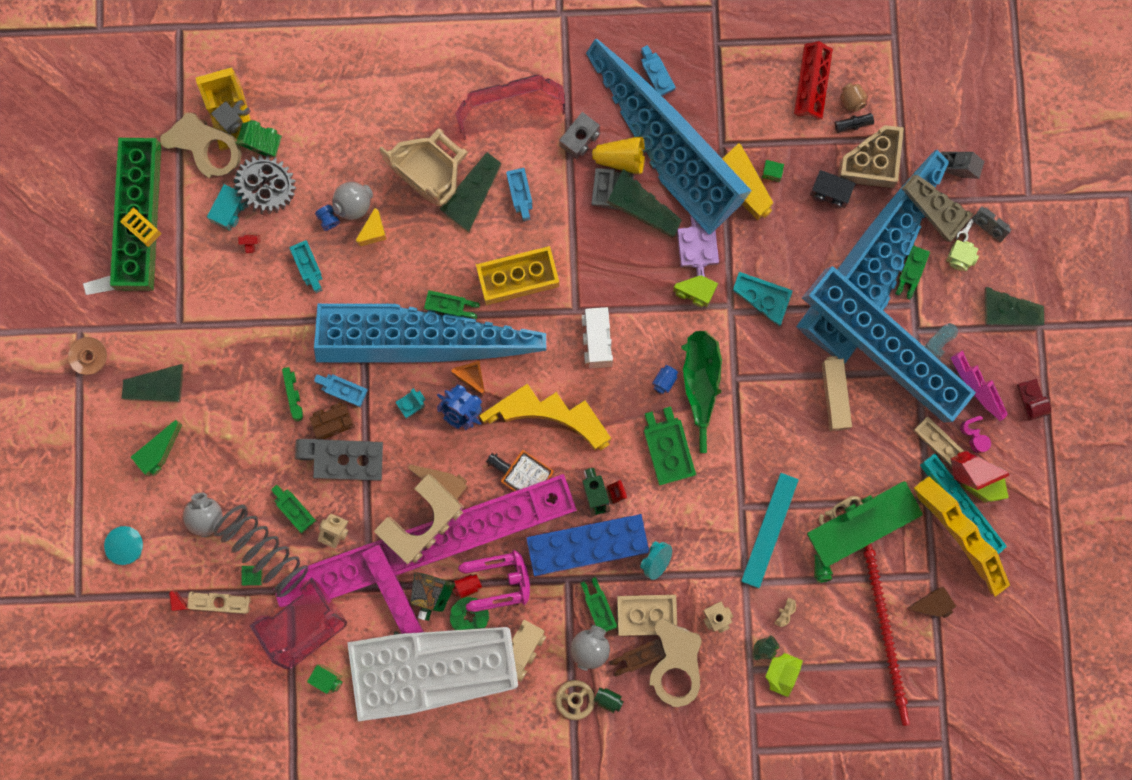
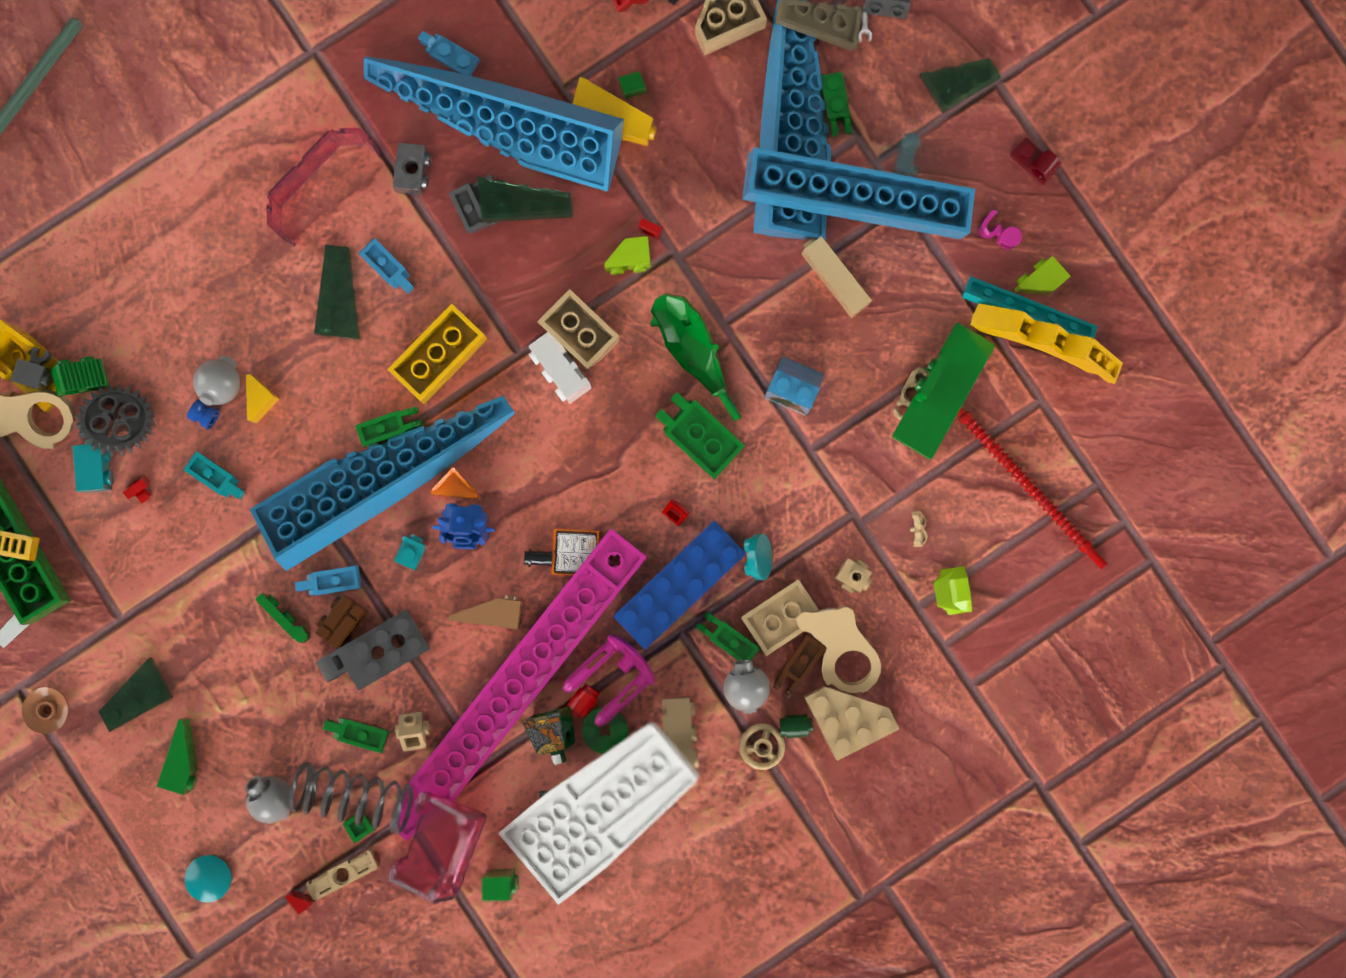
camera: 30 degrees left, 5 degrees up
dark pink plate [362,544,424,634] -> none
tan arch [374,474,464,564] -> none
tan piece [380,128,468,206] -> none
yellow arch [479,384,611,451] -> none
dark green torso [582,468,610,517] -> none
yellow cone [592,137,645,174] -> none
blue brick [652,365,678,395] -> none
lavender plate [677,216,719,277] -> none
teal wing [732,272,793,327] -> none
teal tile [741,473,799,588] -> none
clear green rock [752,635,780,660] -> none
black brick [810,170,855,209] -> none
green cone [814,554,833,583] -> none
reddish brown slope [907,586,957,619] -> none
tan plate [913,416,964,468] -> none
yellowish green brick [946,240,979,271] -> none
slope [950,451,1009,490] -> none
dark pink slope [951,350,1008,421] -> none
none -> tan slope [538,289,620,370]
none -> red tile [638,218,663,240]
none -> dark azure slope [765,356,824,416]
none -> tan brick [803,686,899,761]

